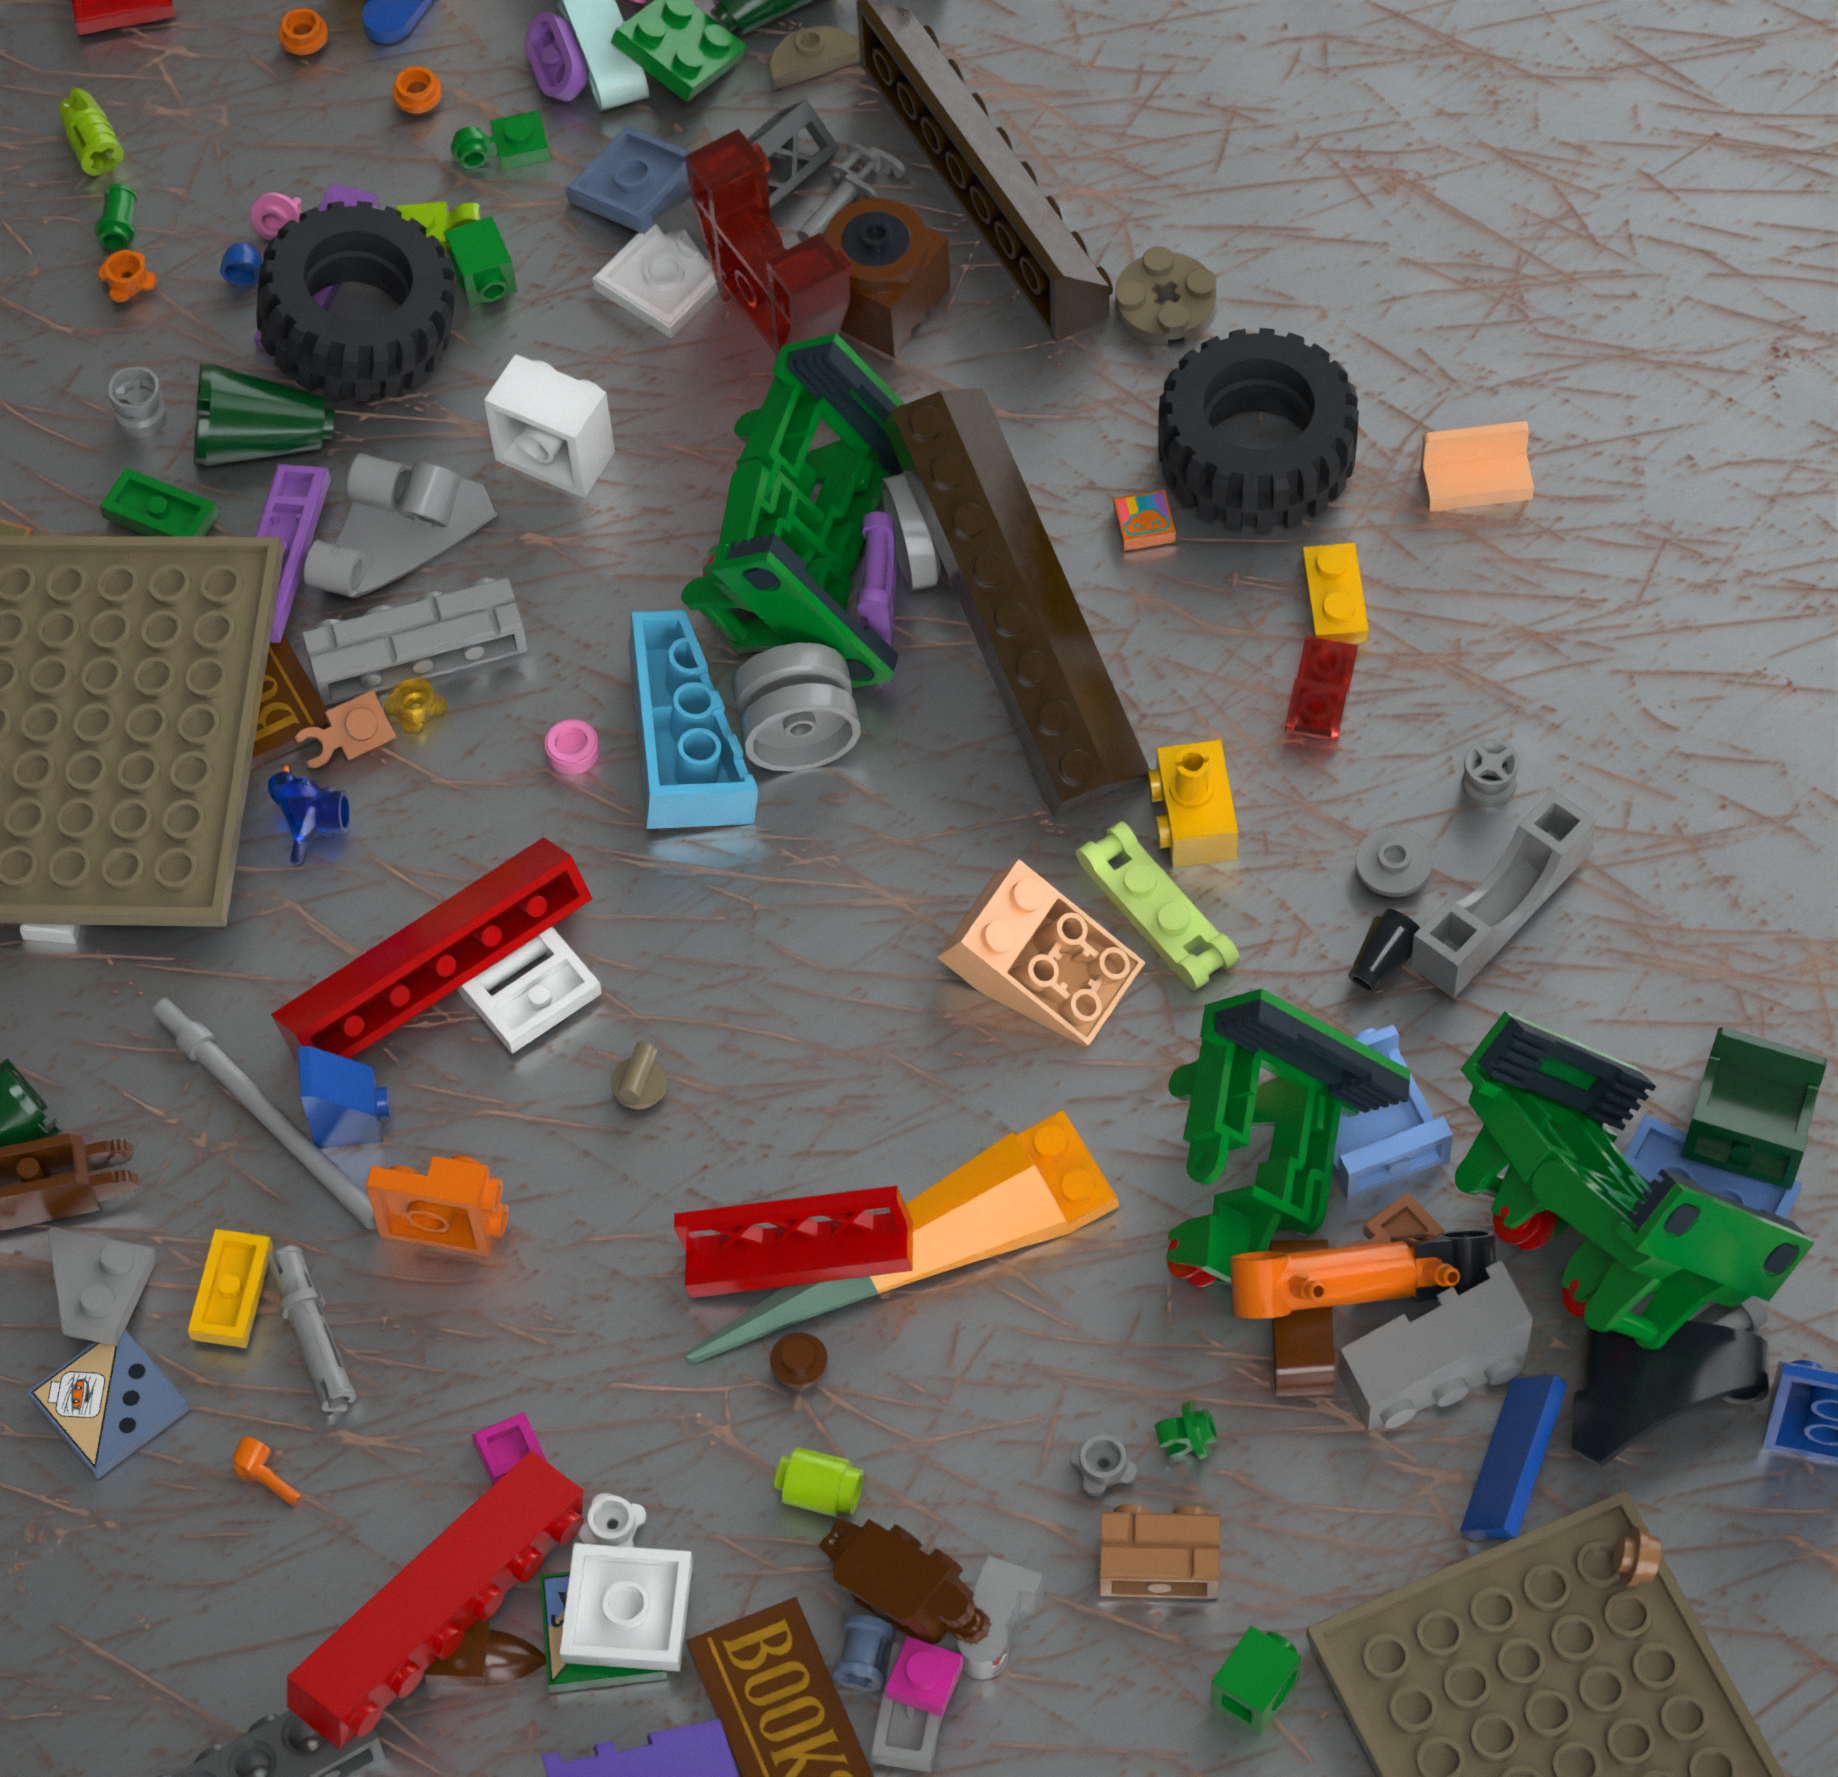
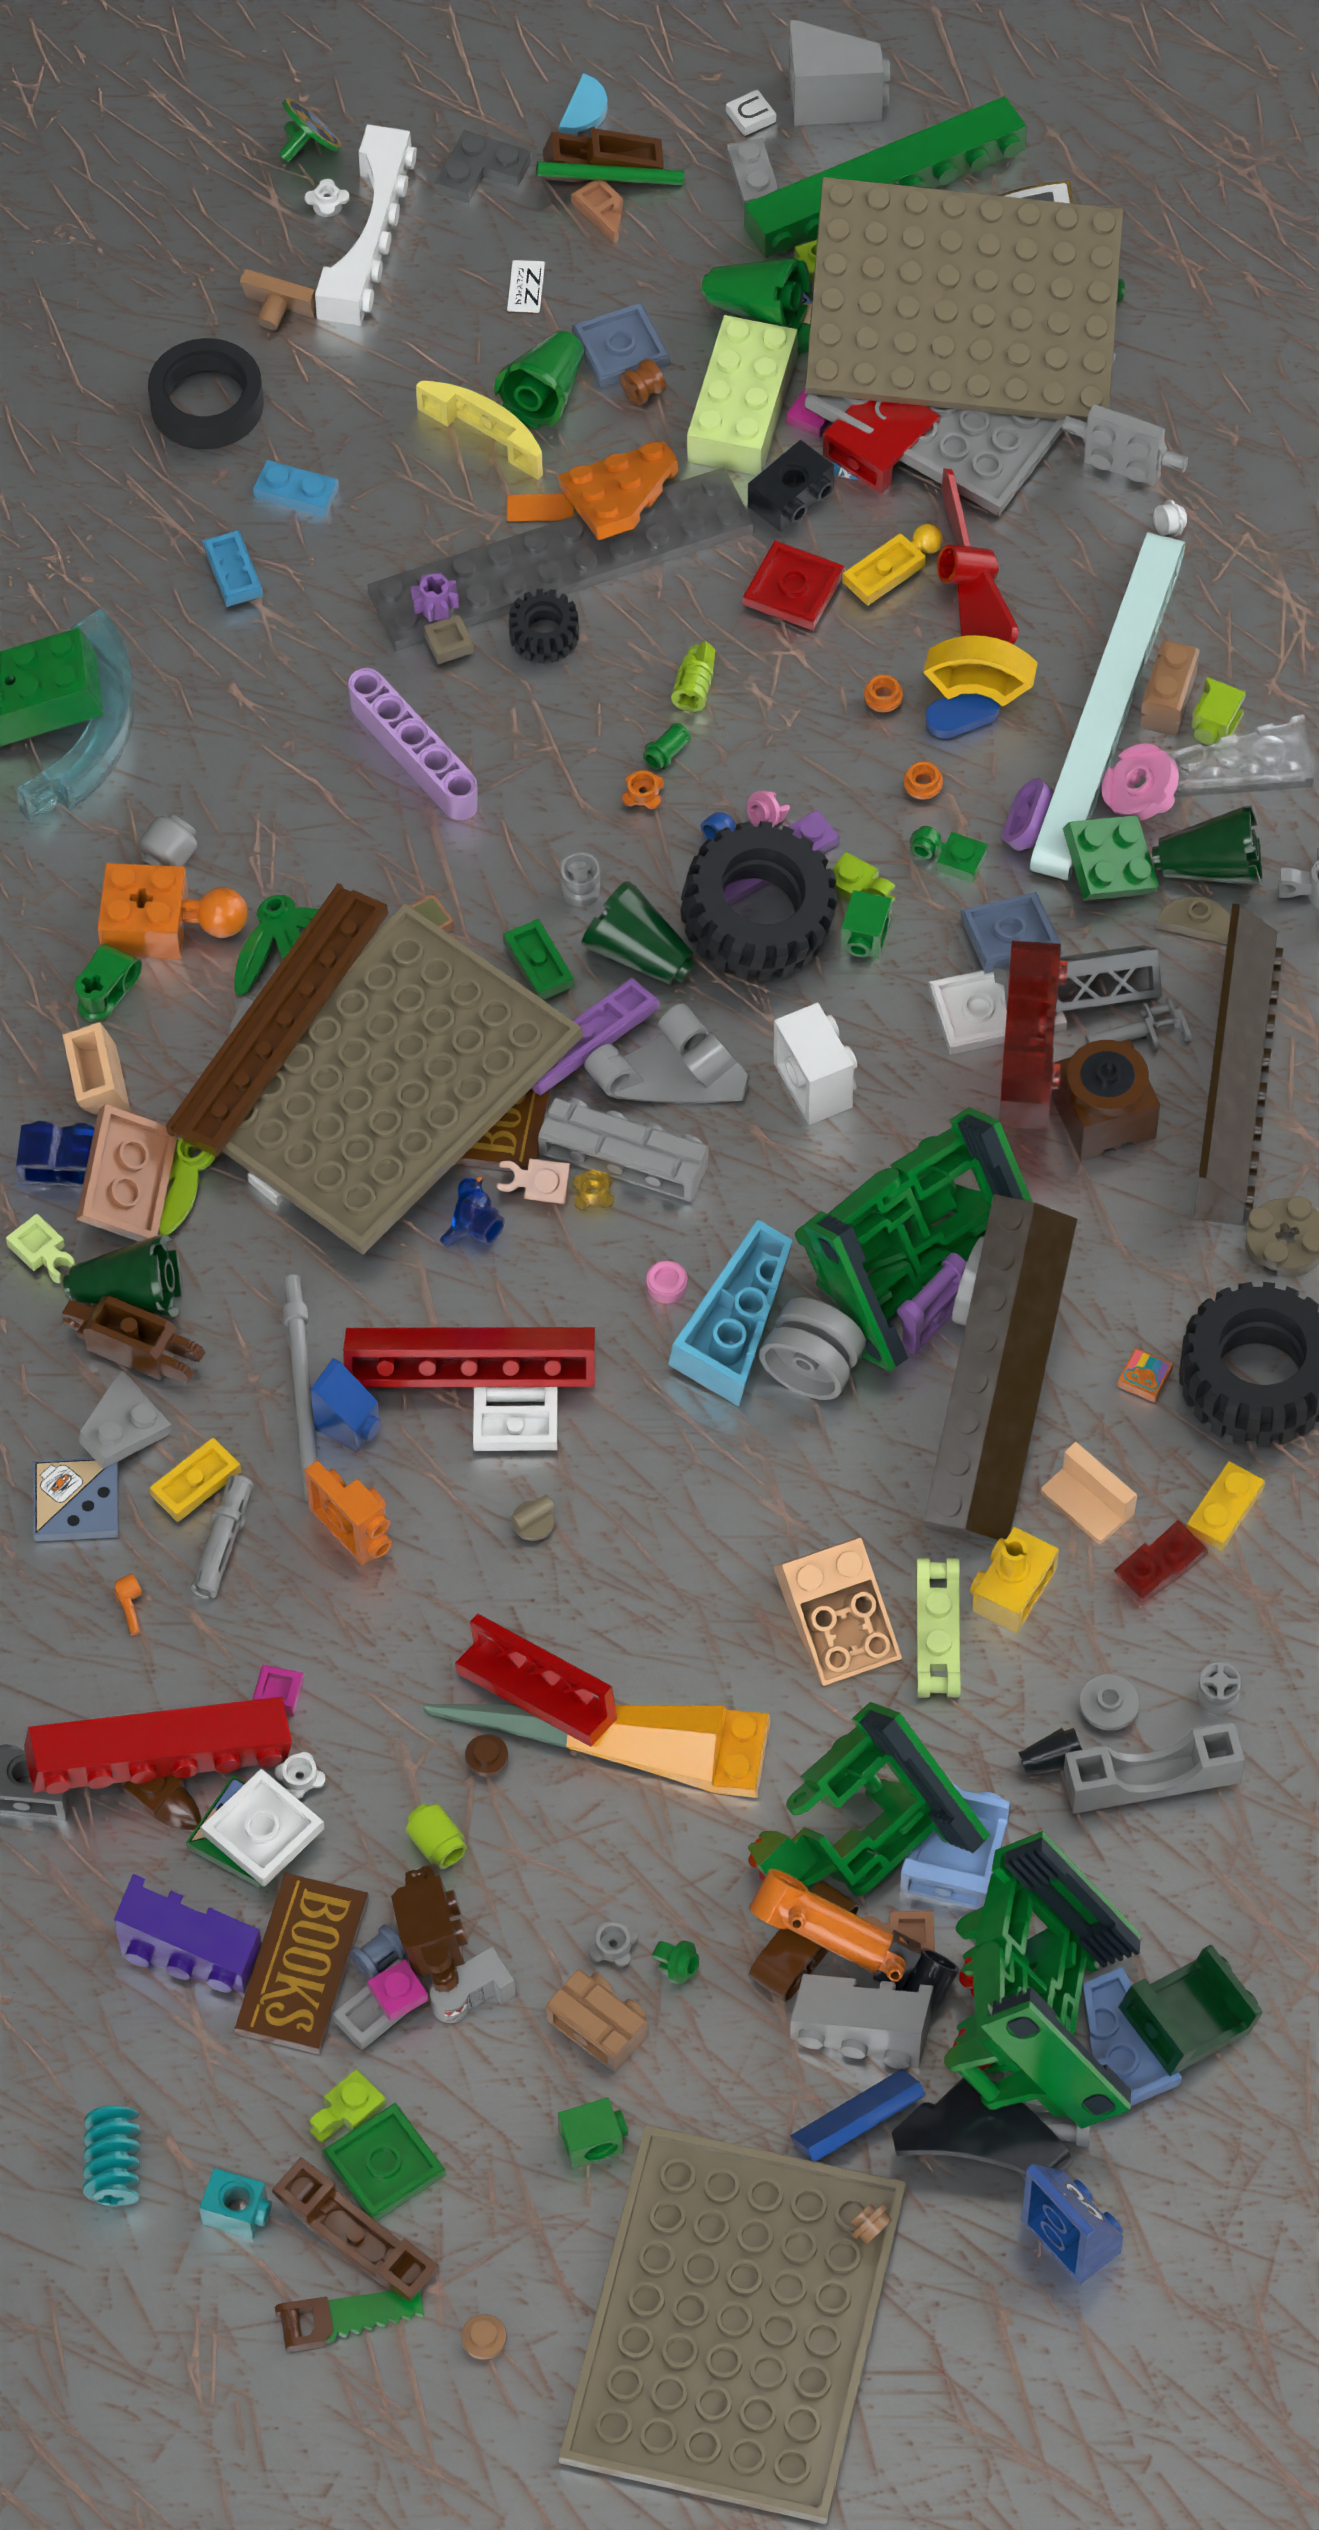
camera: 35 degrees right, 0 degrees up
none -> light nougat panel [1041,1442,1137,1544]

